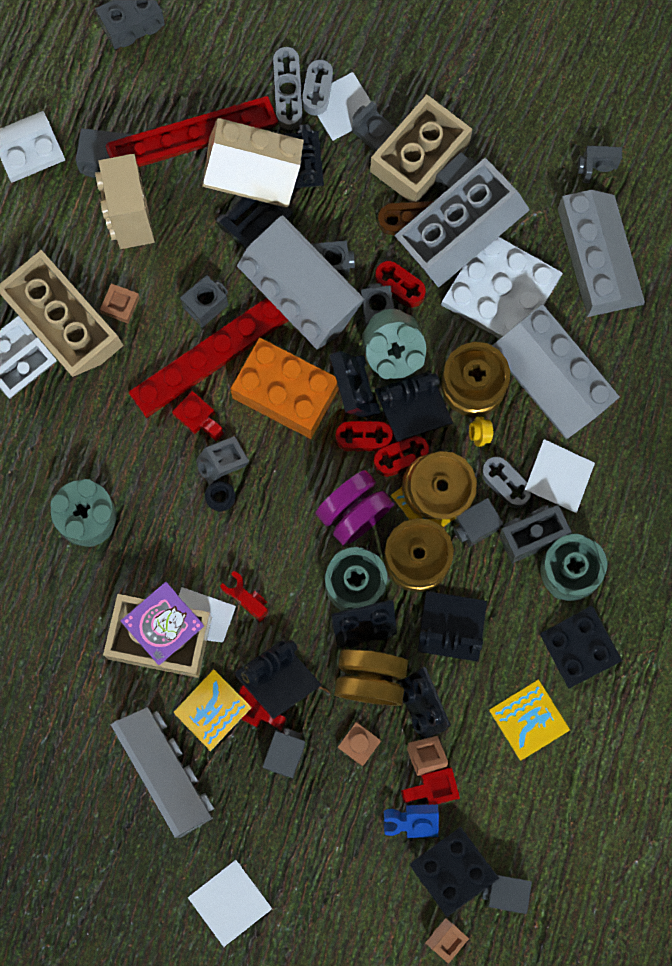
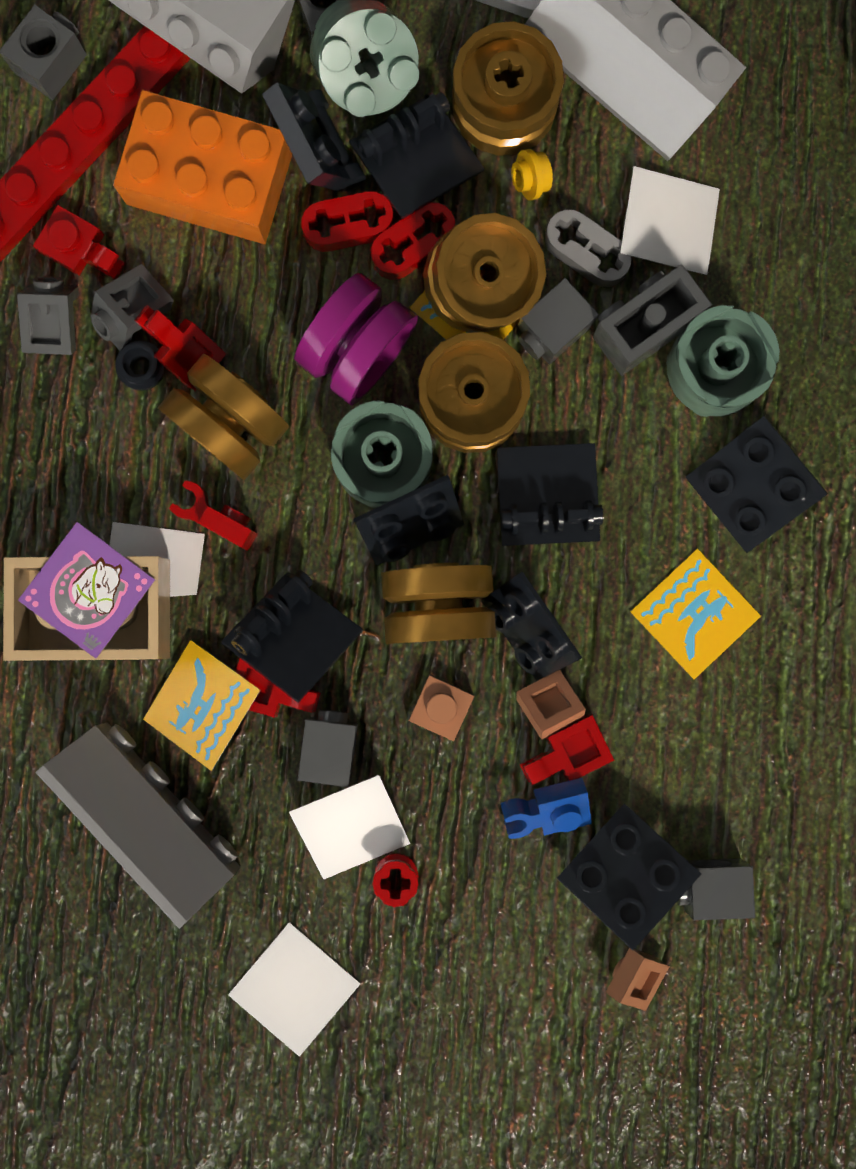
camera: 15 degrees left, 10 degrees up
none -> dark grey bracket [17,277,79,355]
none -> red plate [134,305,226,391]
none -> pearl gold wheel [158,354,289,481]
none -> white sticker [289,775,410,879]
none -> red bush [372,853,419,907]

